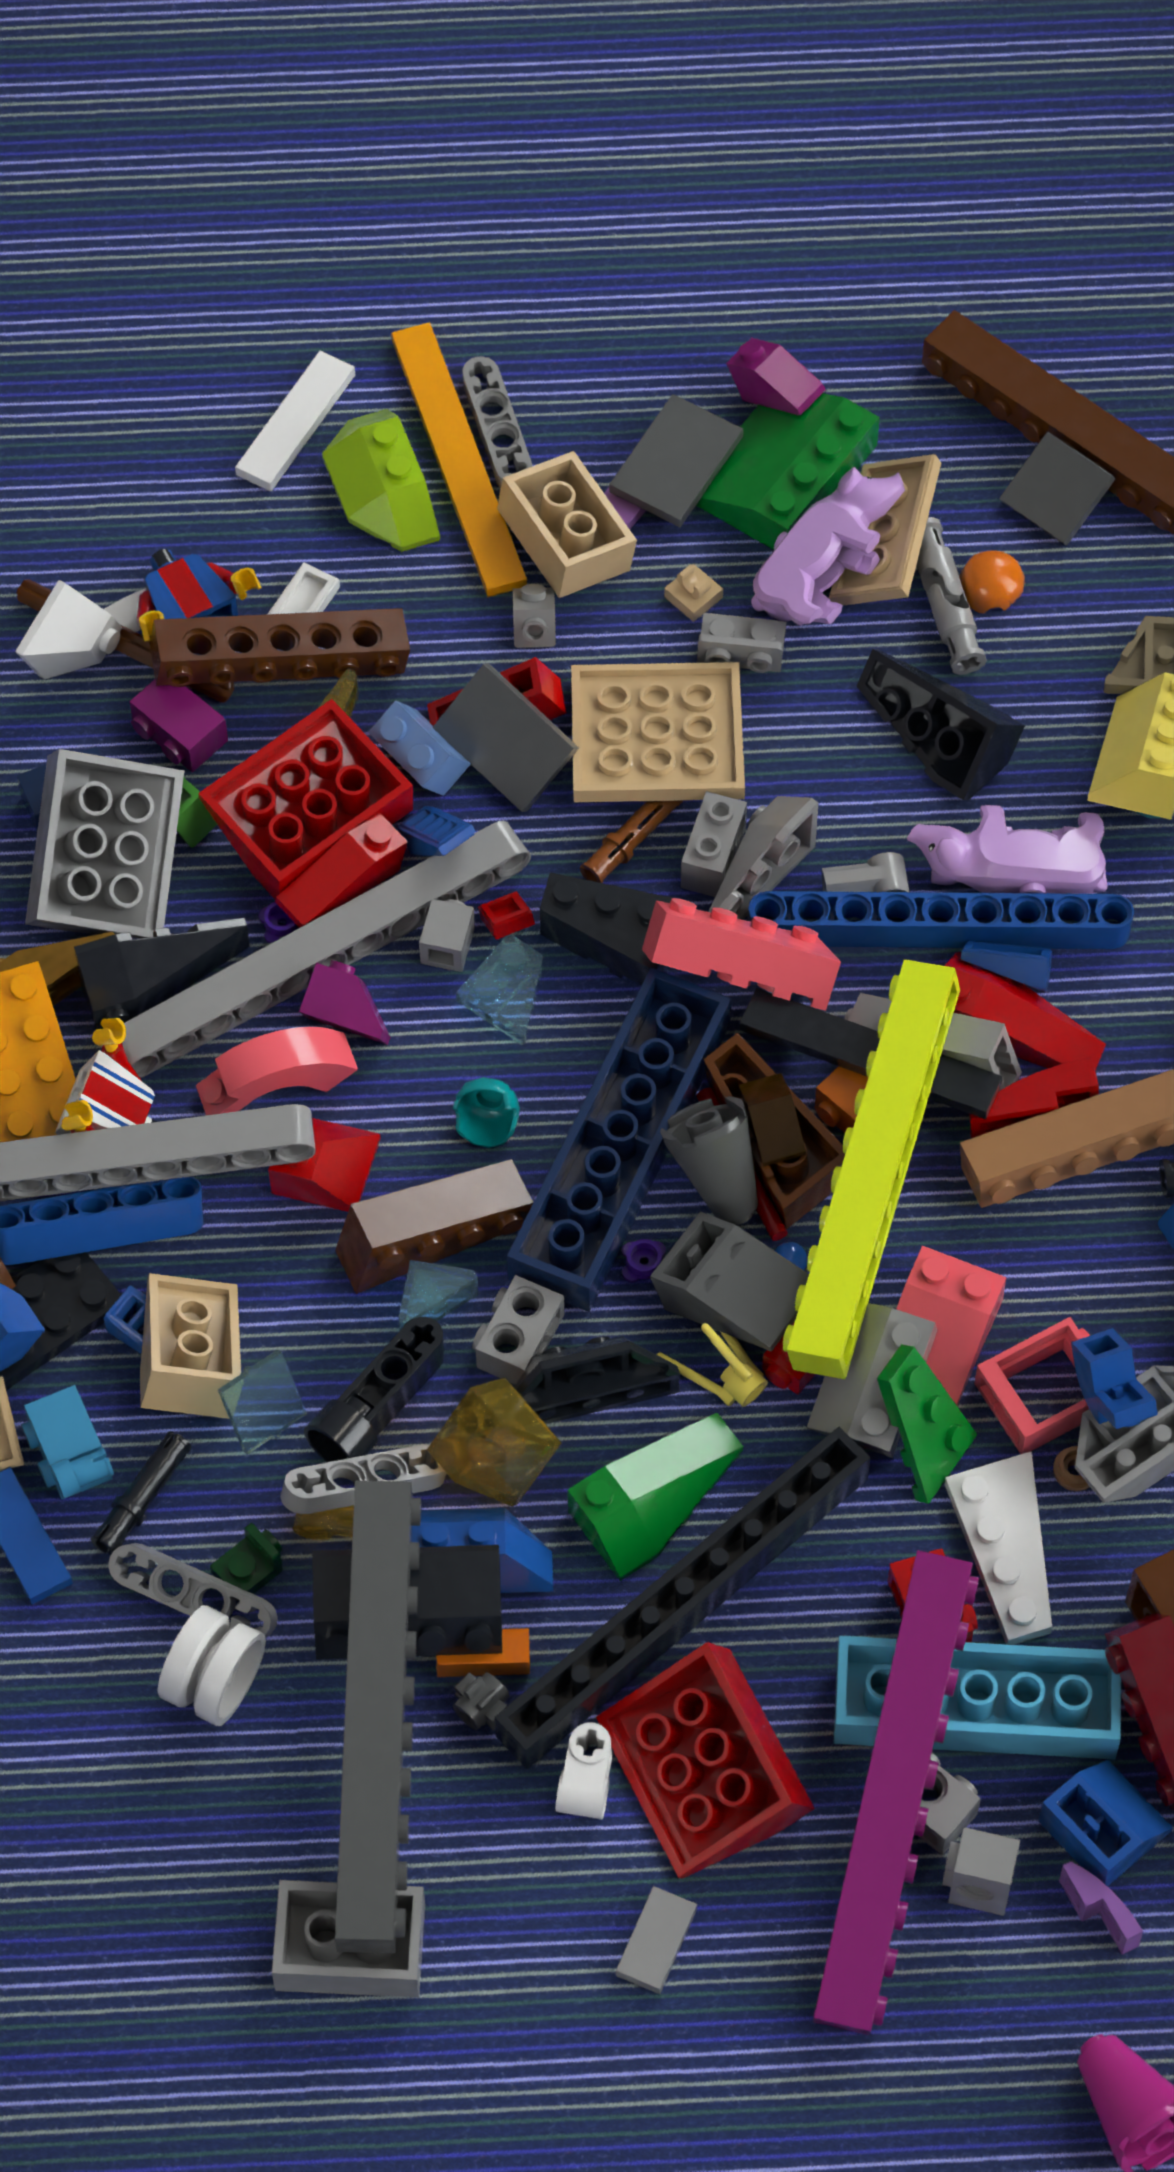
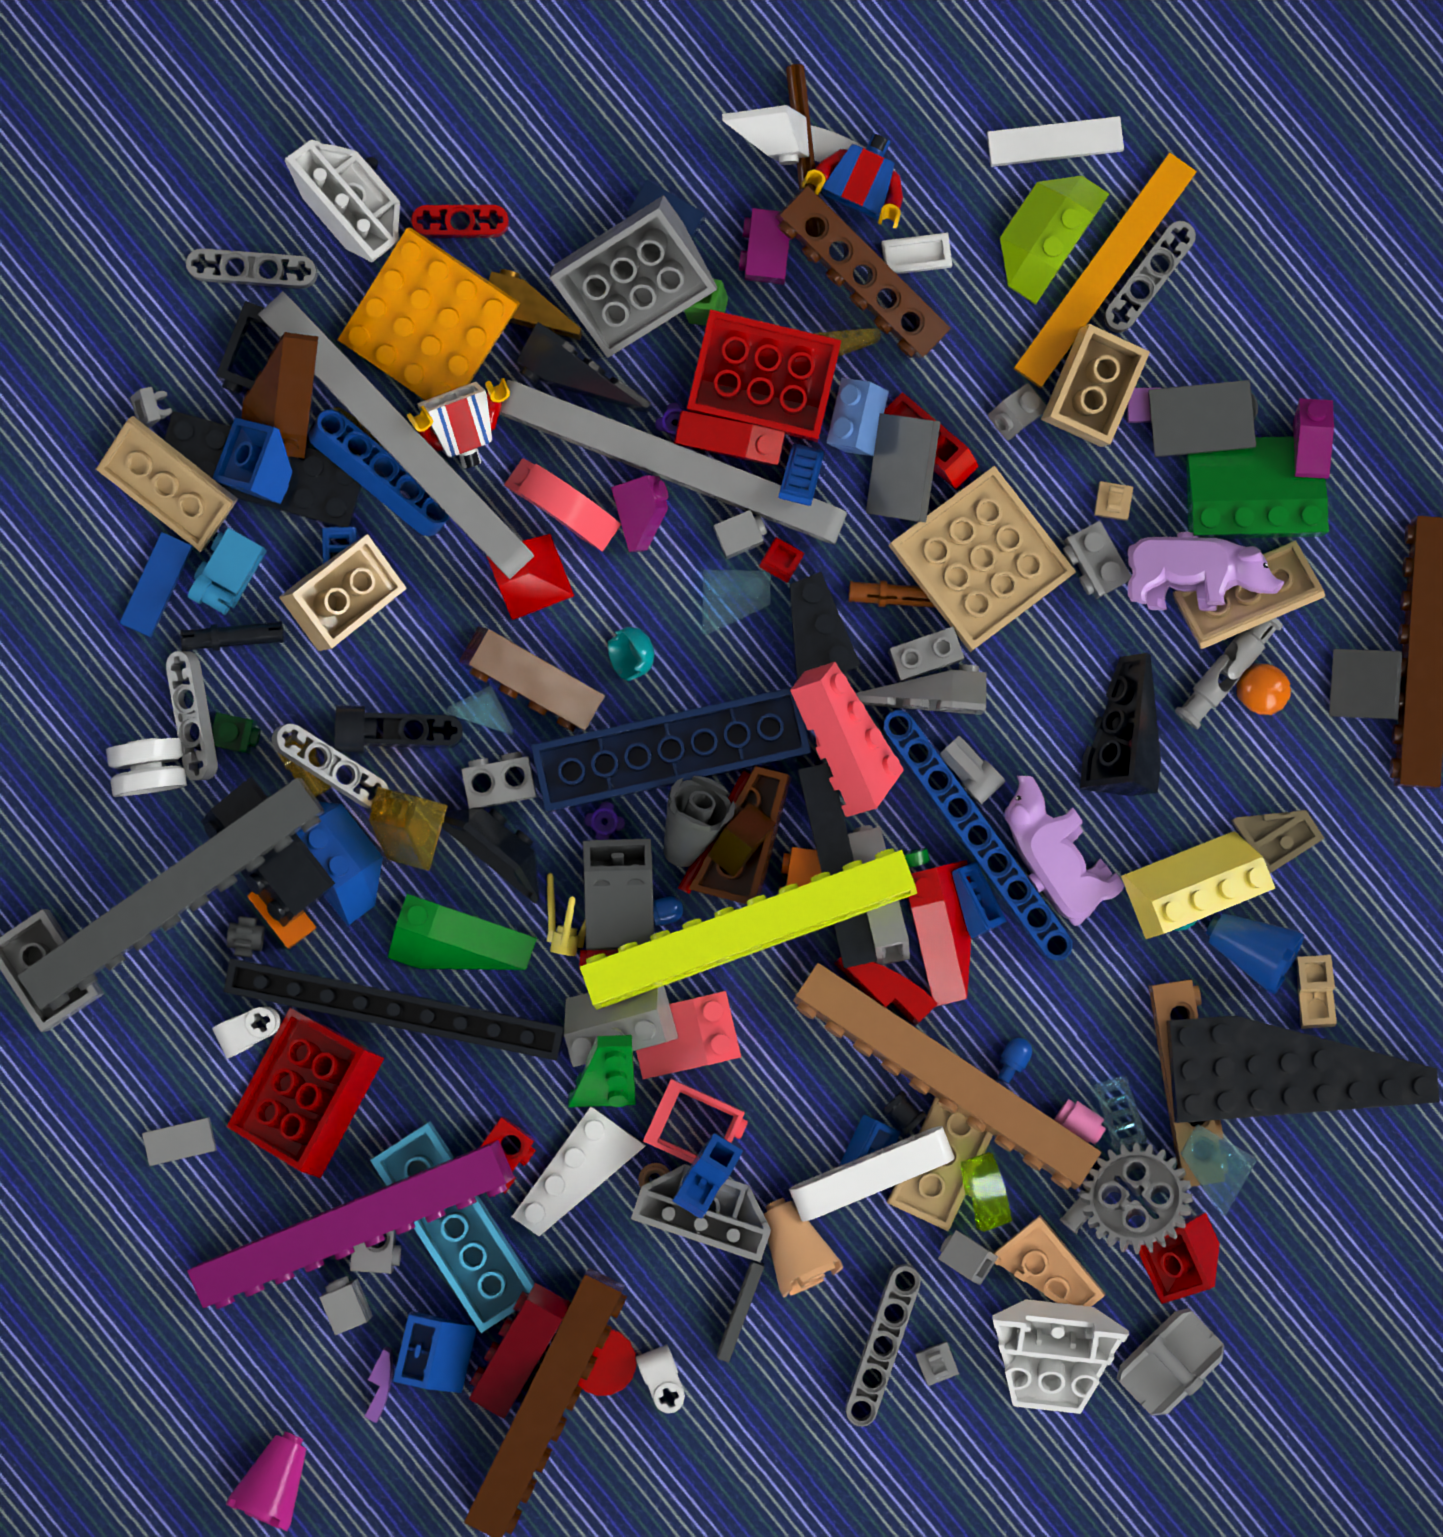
camera: 50 degrees right, 25 degrees up
clear light blue piece [218,1349,307,1454] -> none

